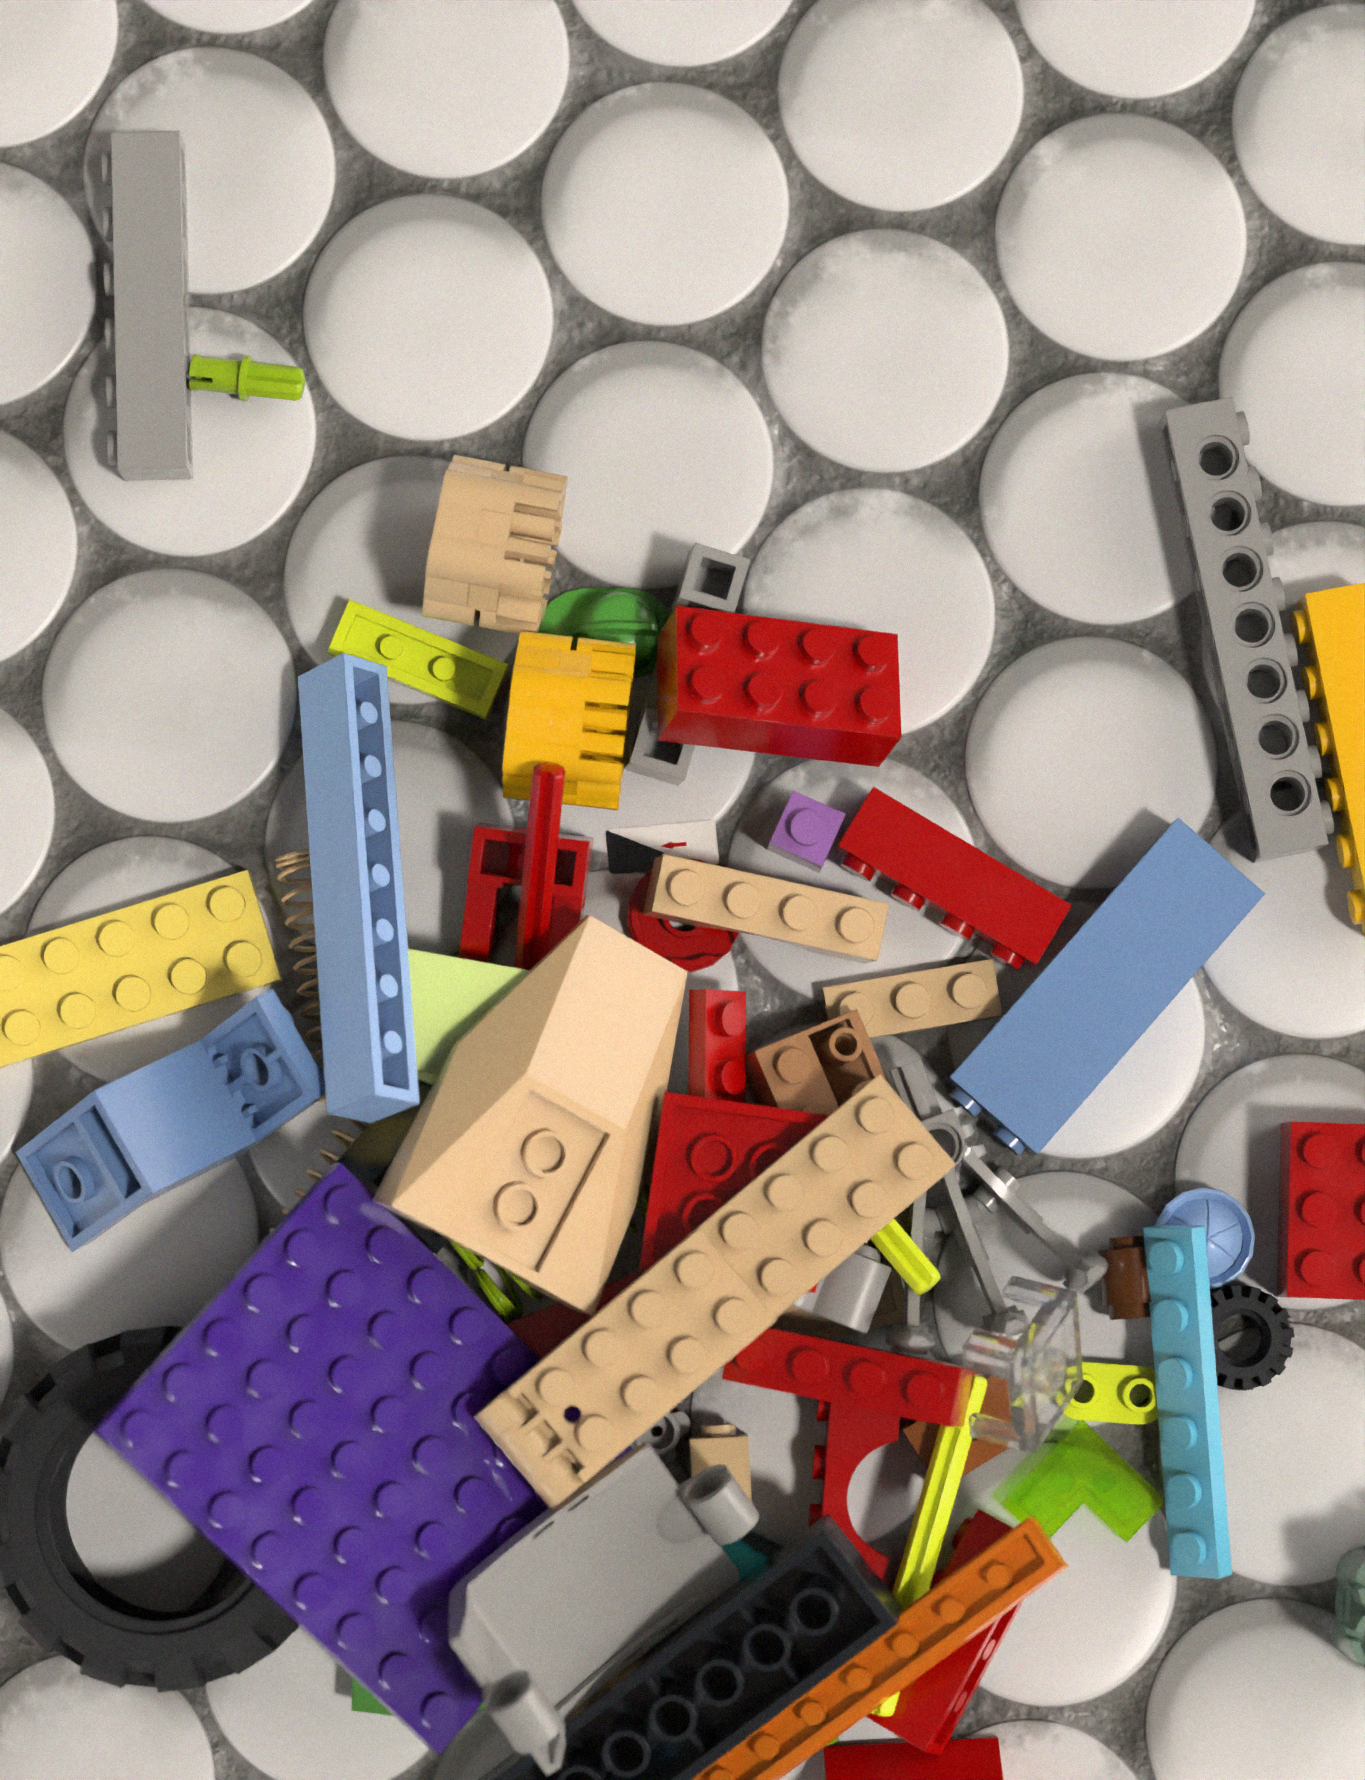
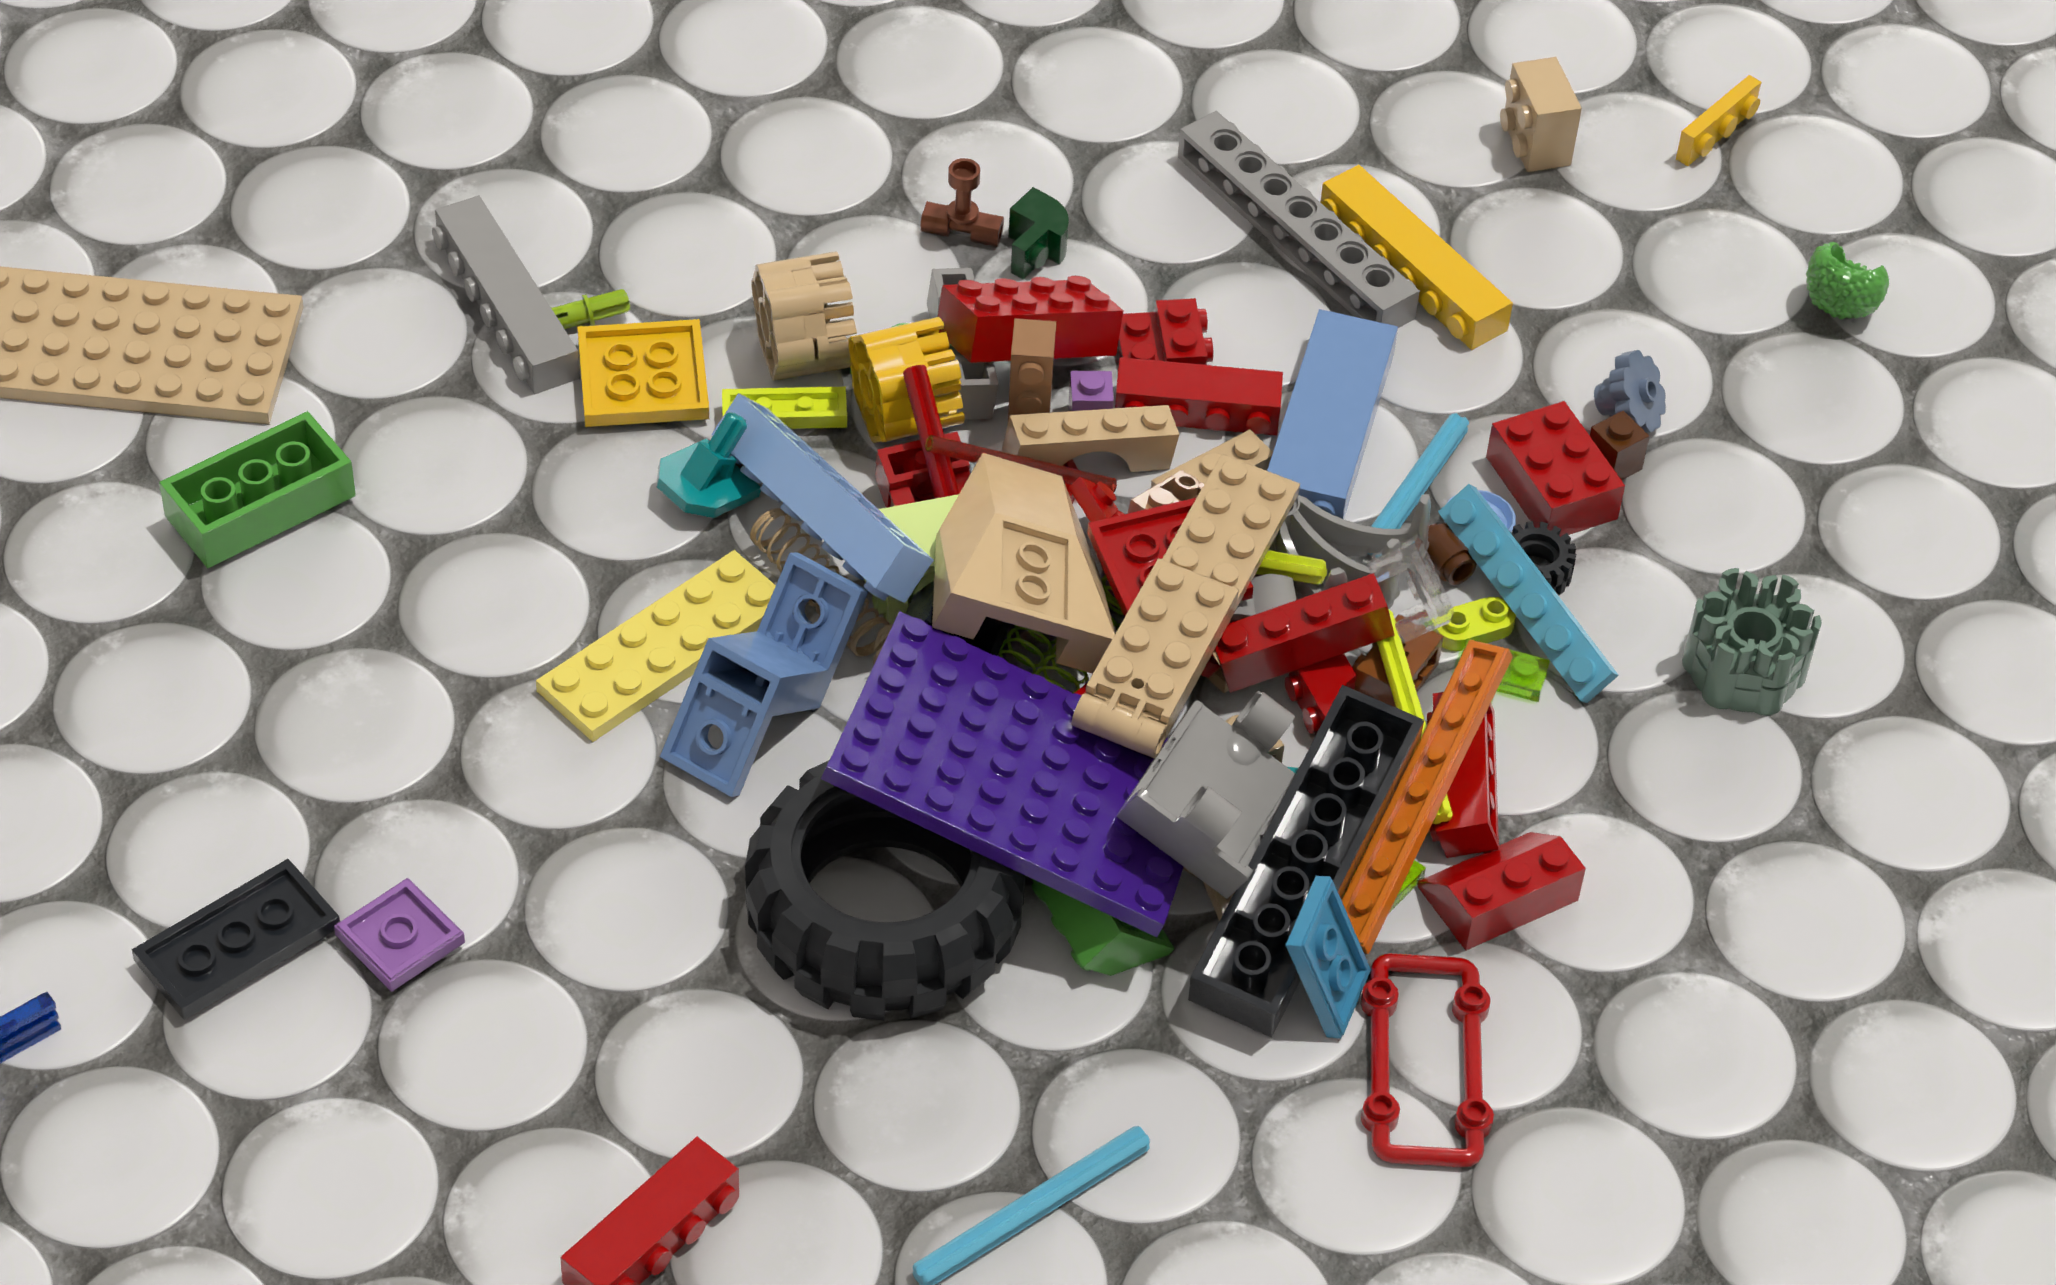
camera: 25 degrees left, 35 degrees down
none -> yellow plate [577,319,709,427]
none -> teal piece [656,412,761,518]
none -> copper bar [921,158,1004,247]
none -> clear red piece [925,435,1117,493]
none -> medium nougat brick [1007,319,1056,425]
none -> dark green brick [1008,187,1069,280]
none -> red plate [1118,298,1214,365]
none -> medium azure axle [1368,413,1469,558]

